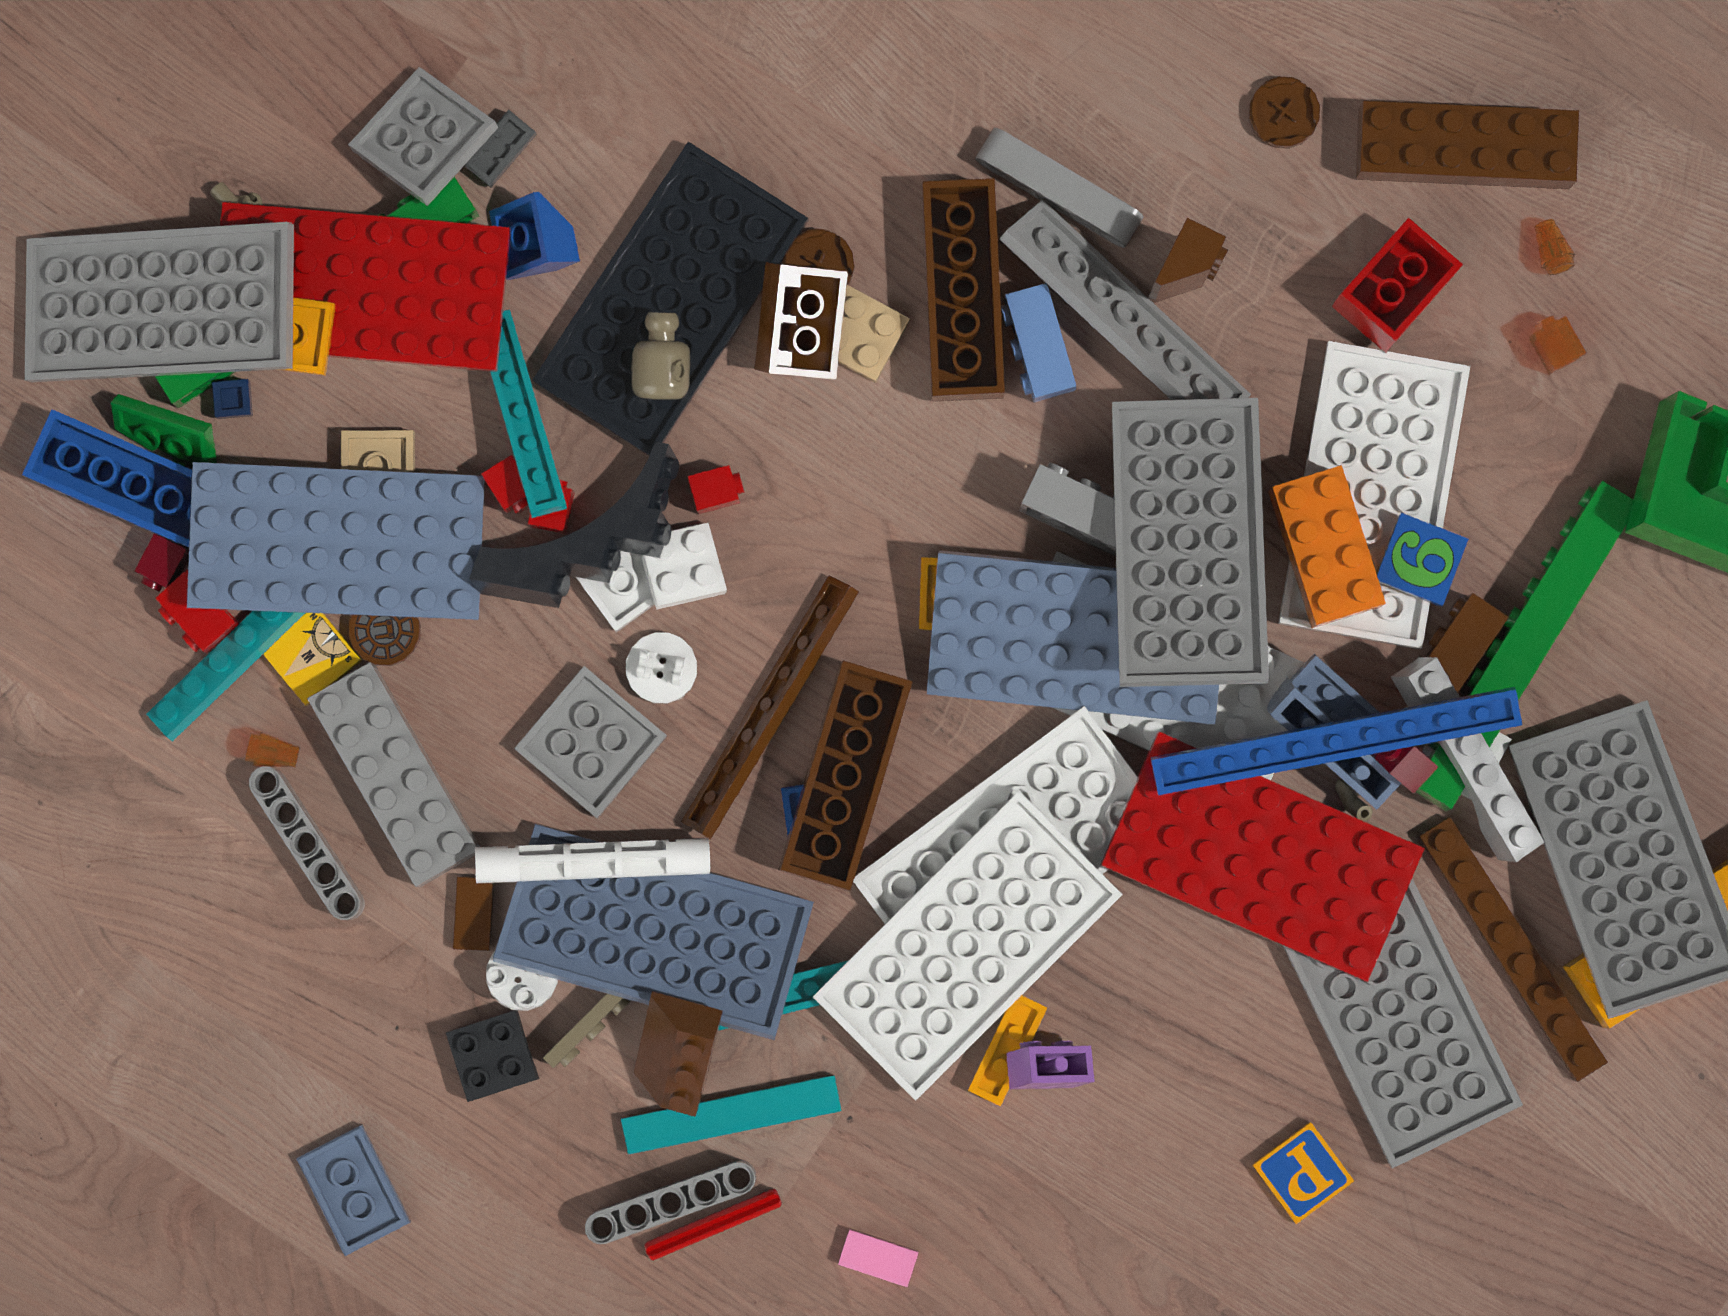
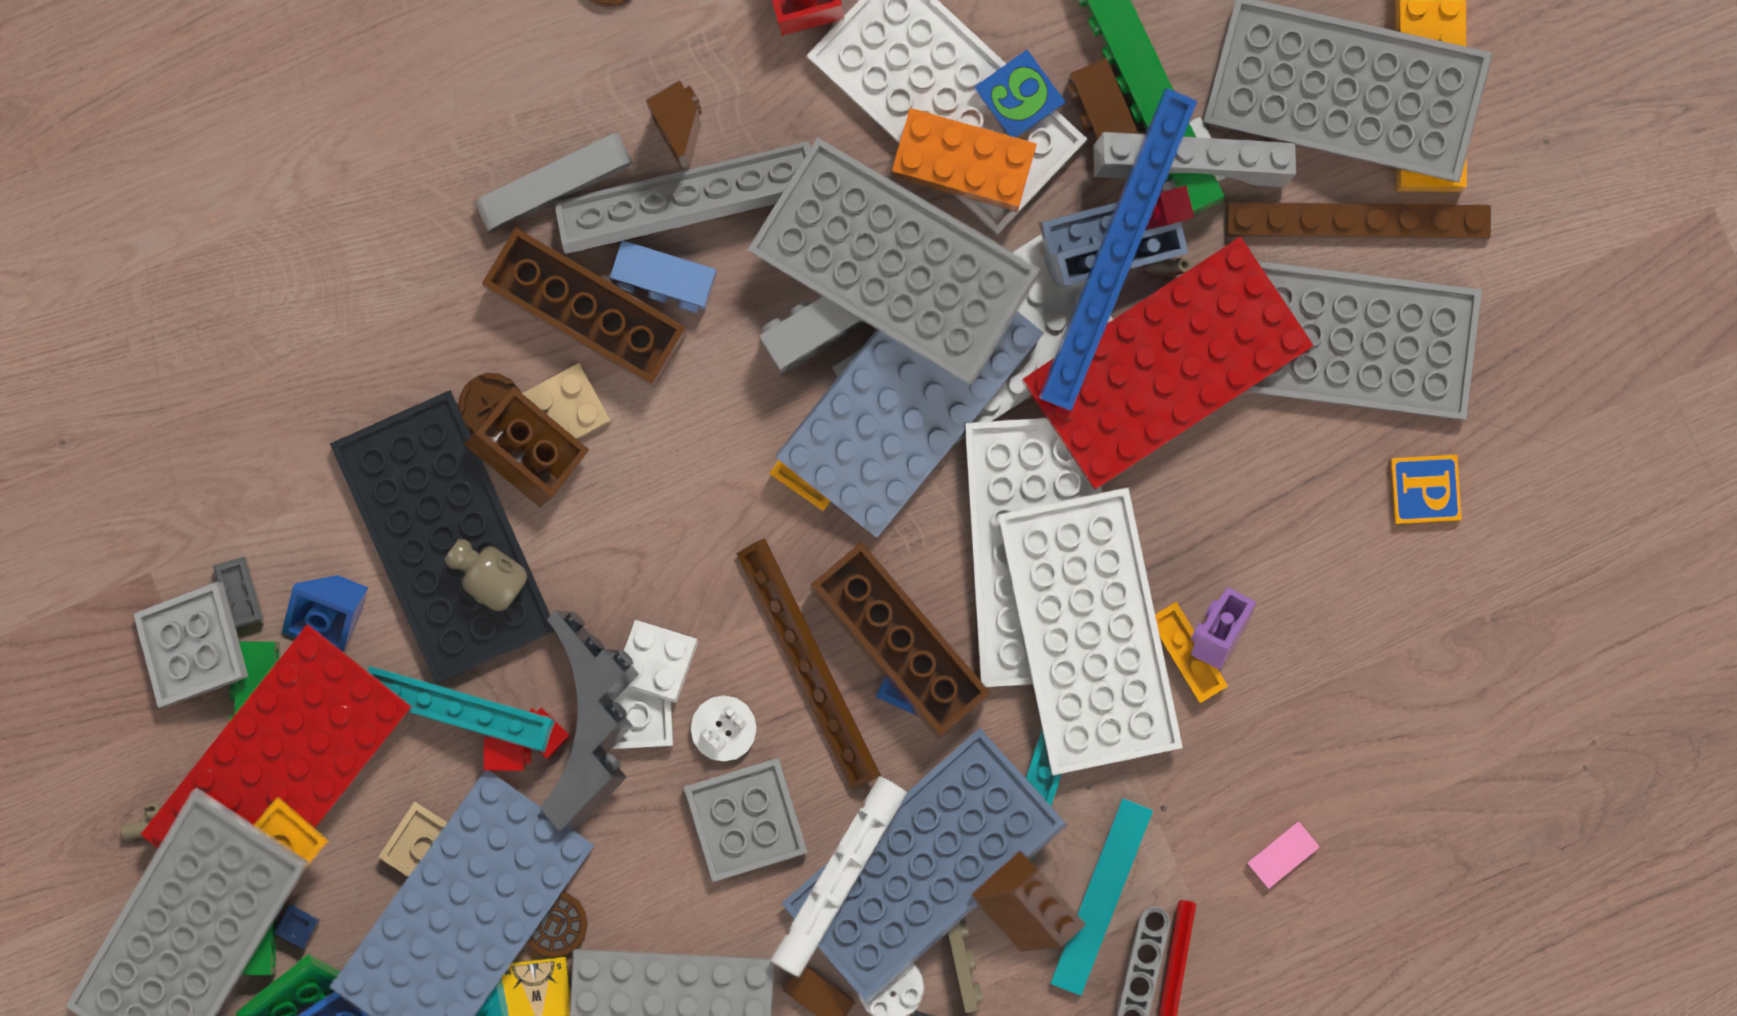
camera: 60 degrees left, 0 degrees up
red brick [688,465,745,514] -> none

